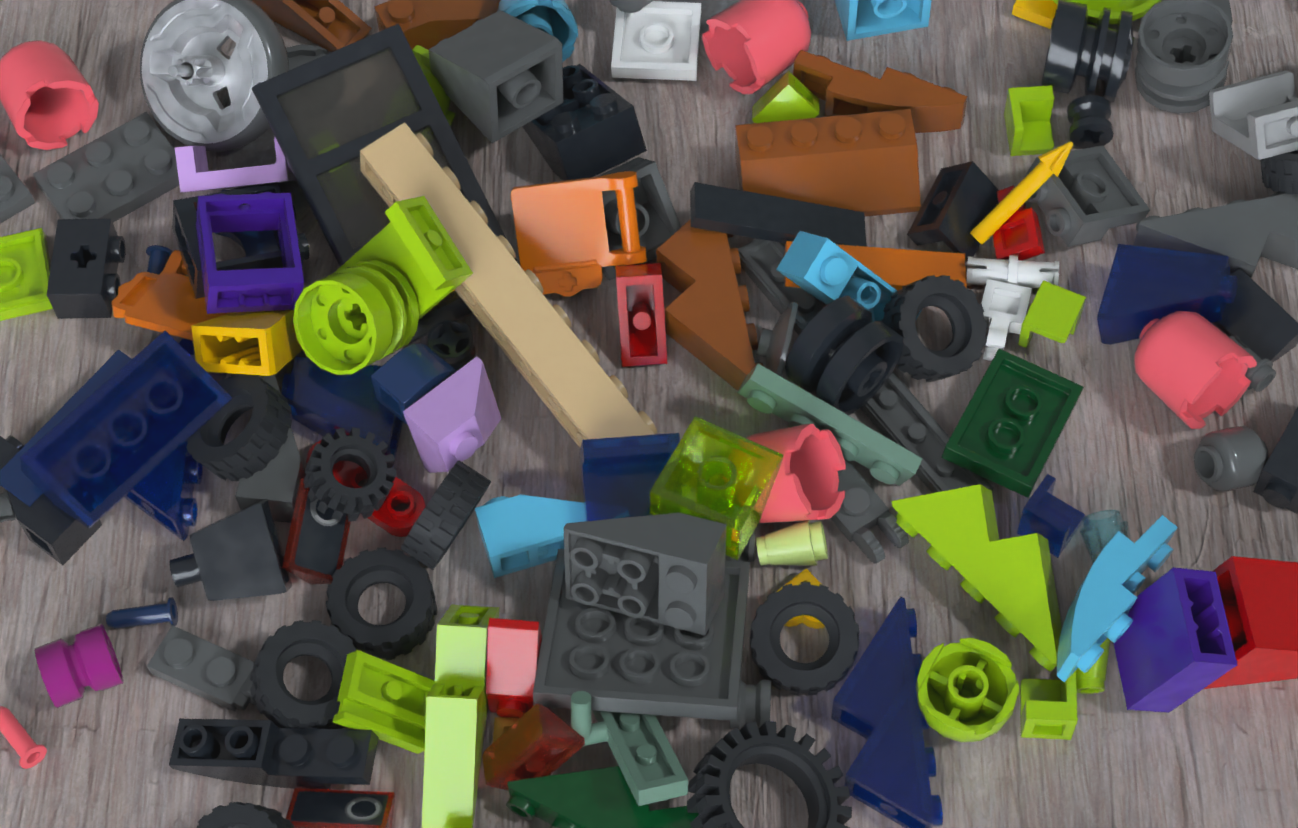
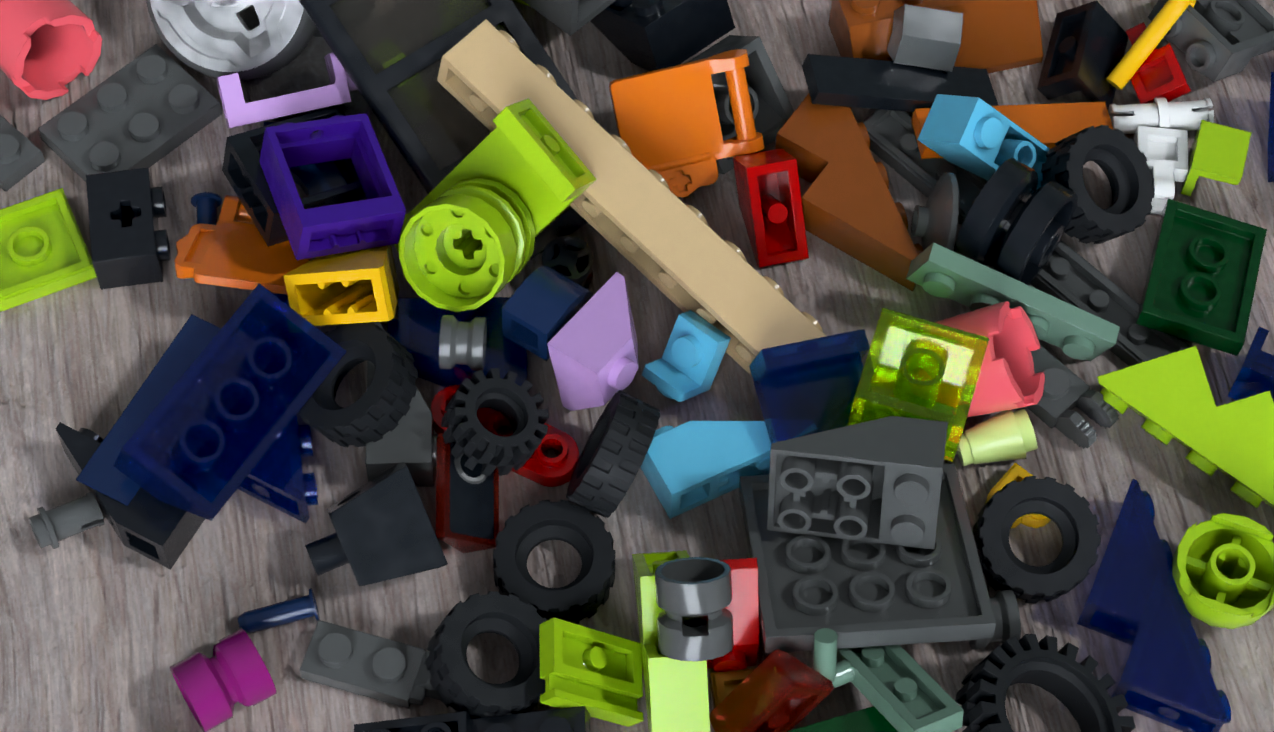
camera: 15 degrees left, 0 degrees up
none -> dark grey wheel [439,315,487,371]
none -> medium azure bracket [641,310,731,402]
none -> dark grey wheel [655,557,734,661]
none -> dark grey piece [887,4,963,72]

